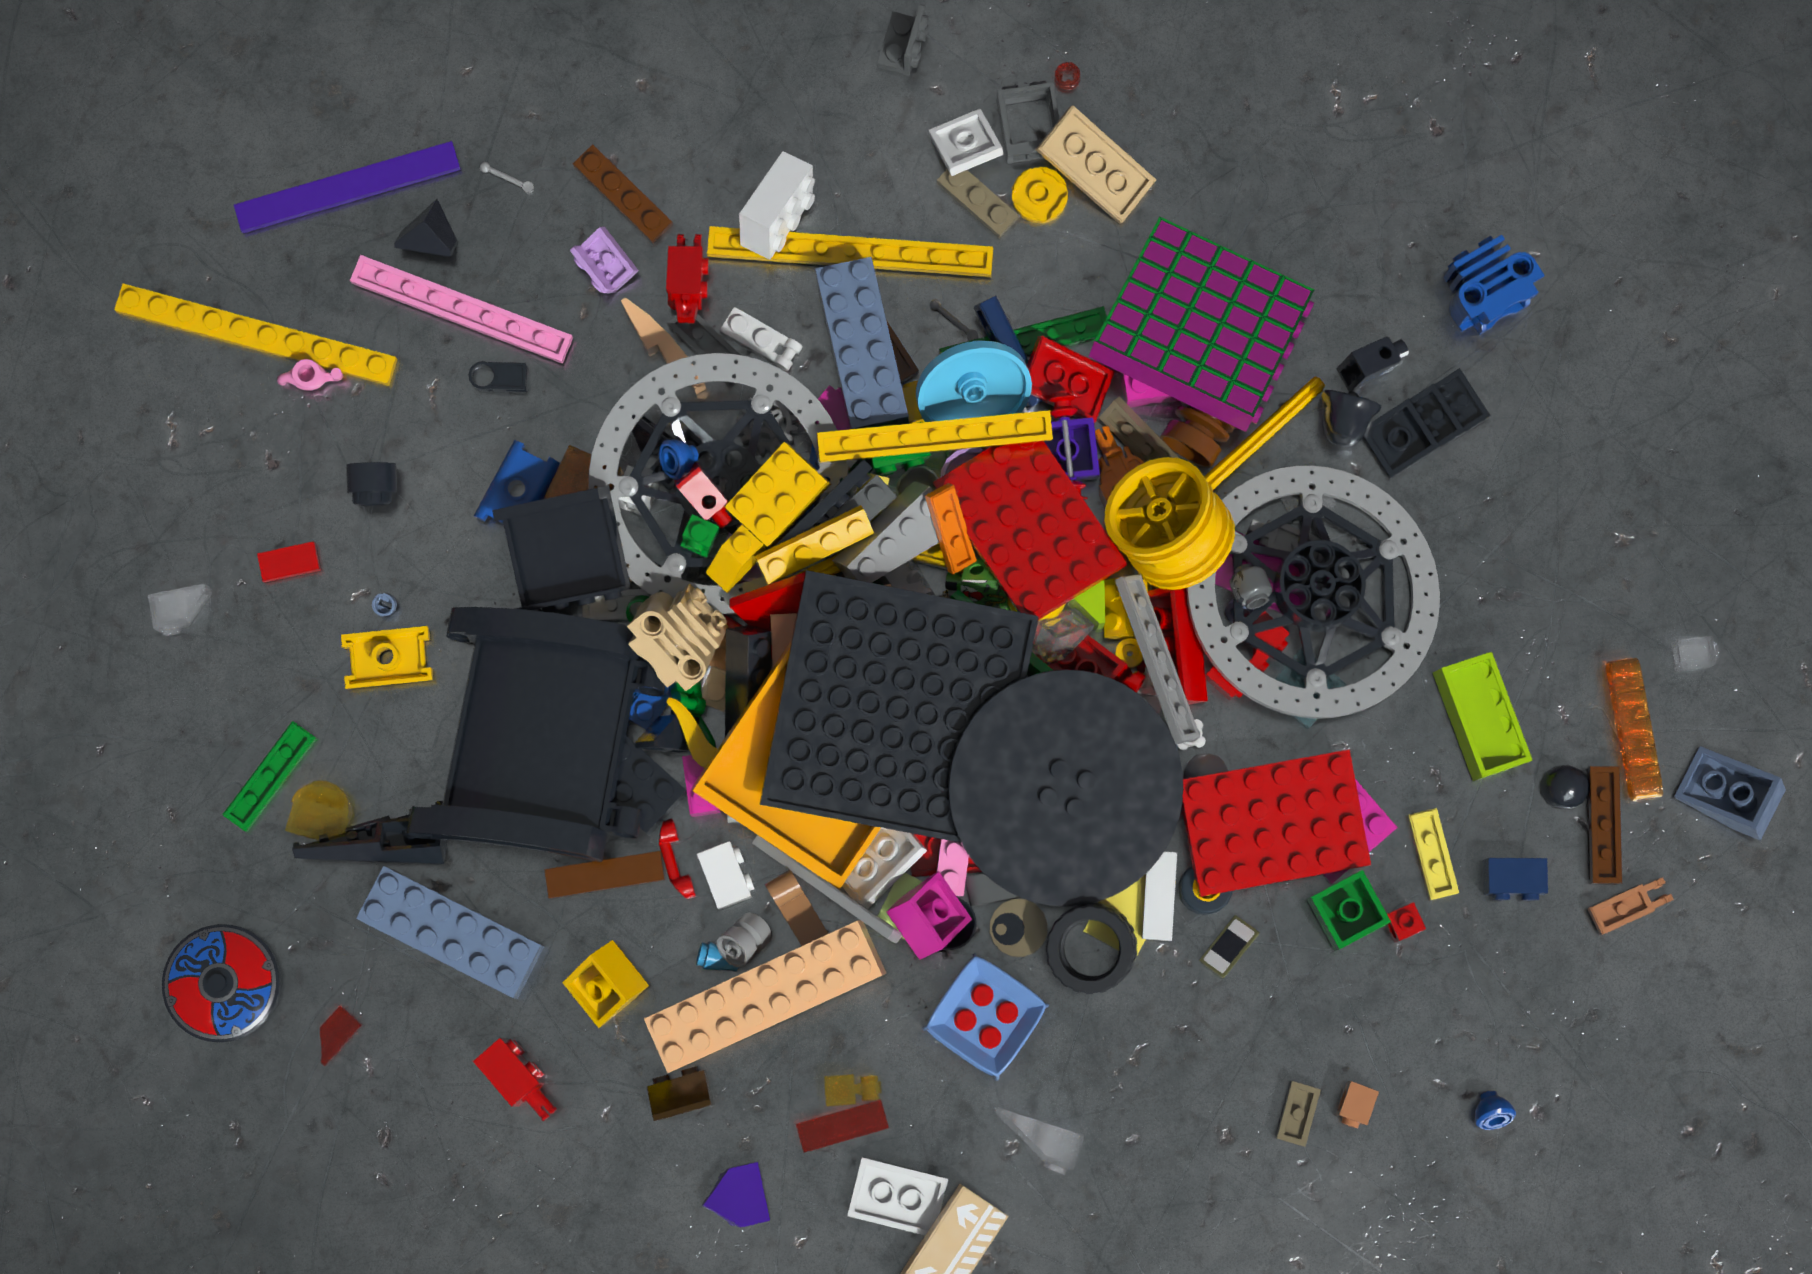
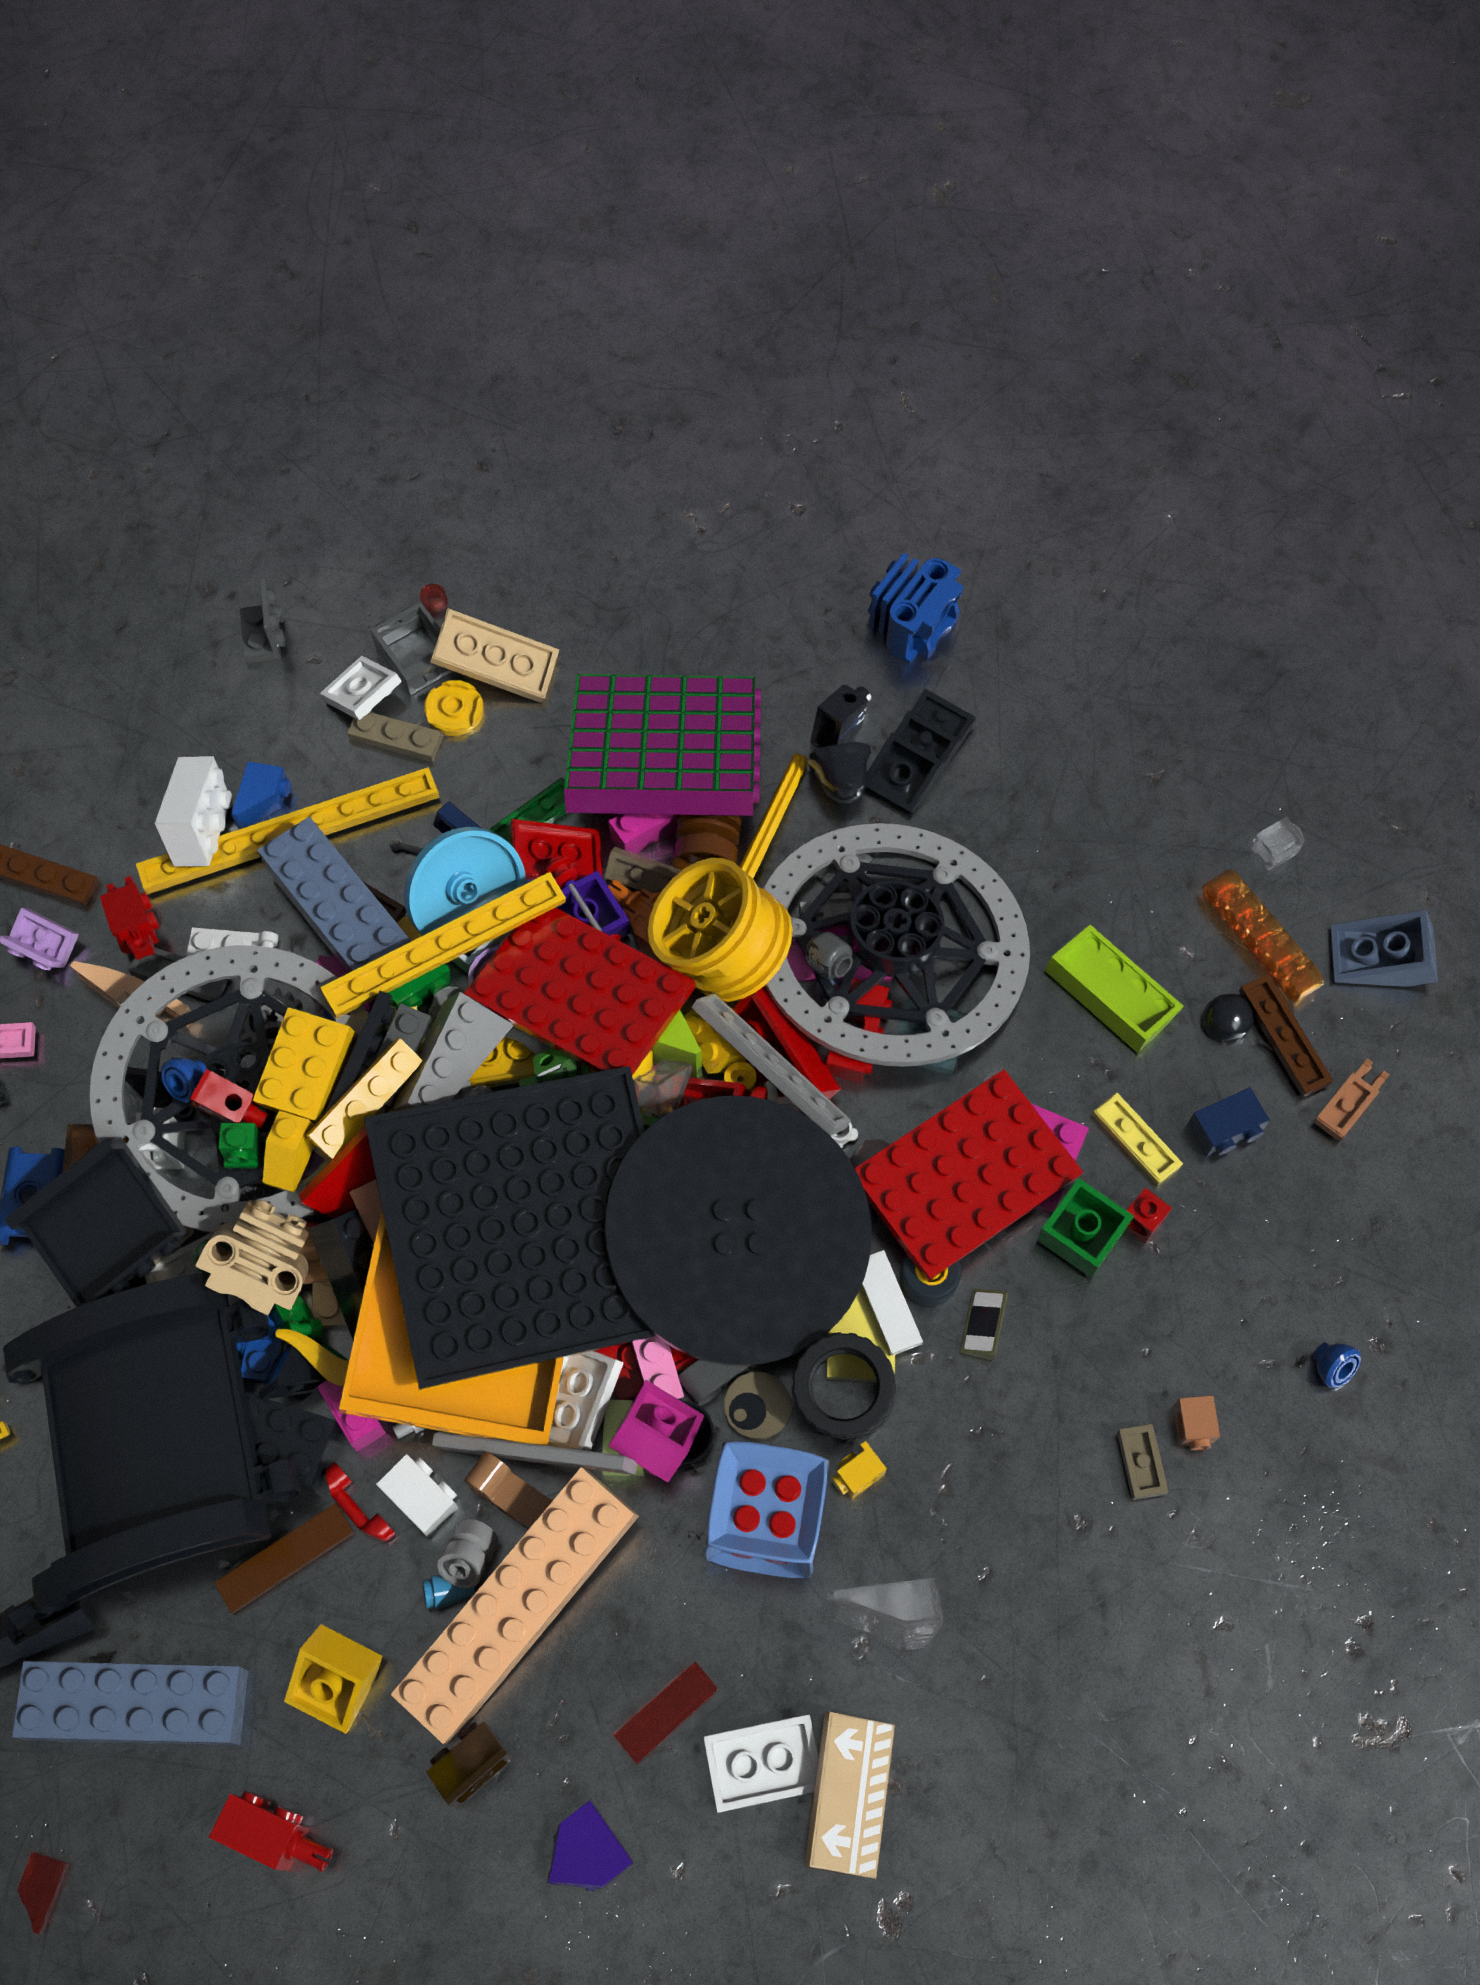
camera: 25 degrees left, 15 degrees down
clear yellow plate [824,1074,882,1107] -> none
orange tile [925,483,977,574] -> none
none -> blue slope [231,761,291,829]
none -> yellow brick [831,1441,887,1499]

